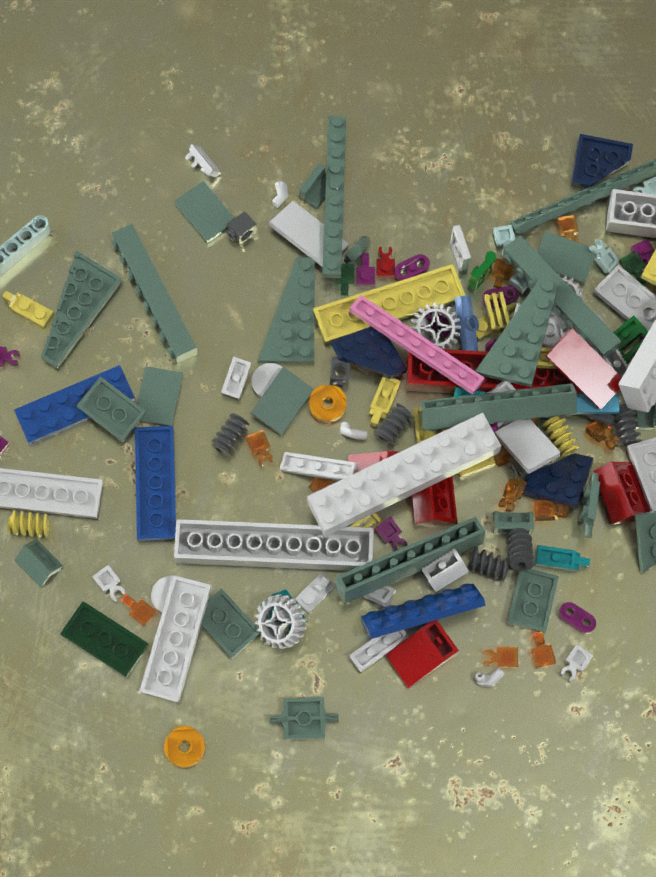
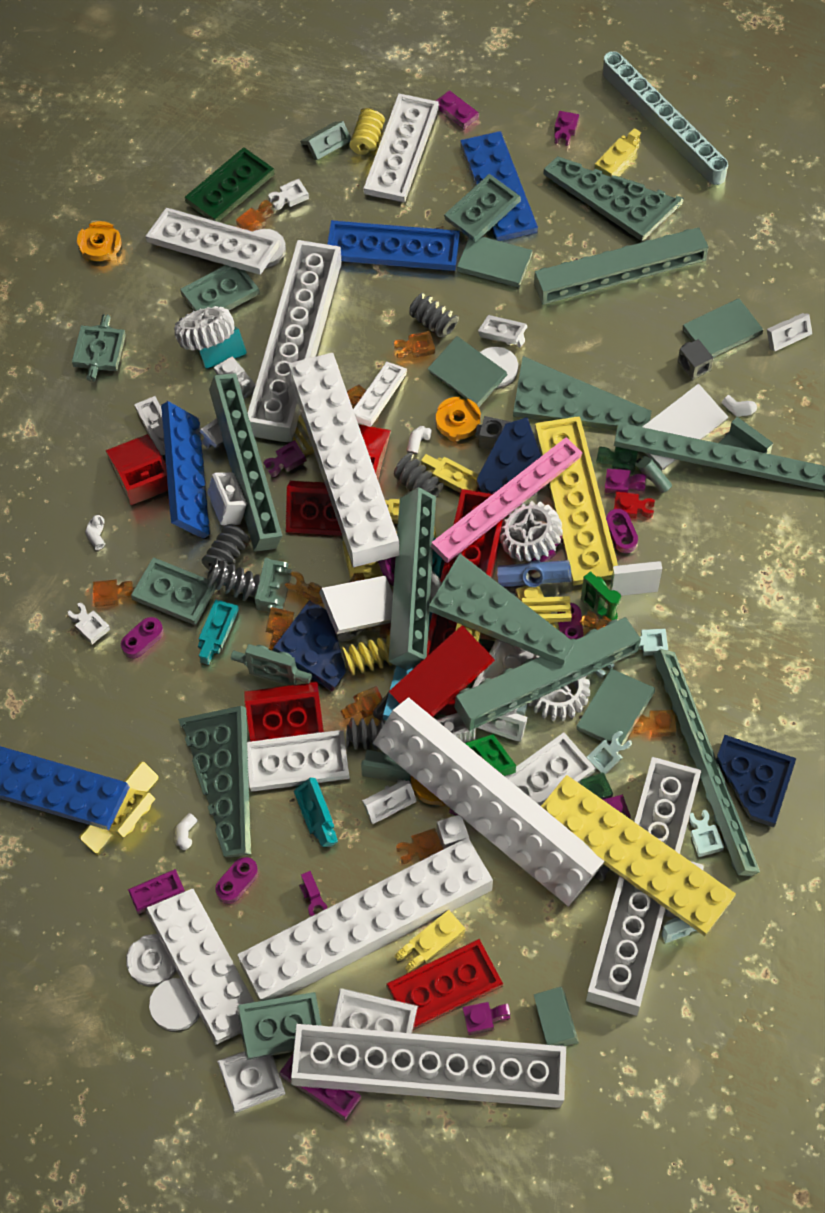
camera: 105 degrees right, 10 degrees down
clear orange plate [483,647,519,668] -> none

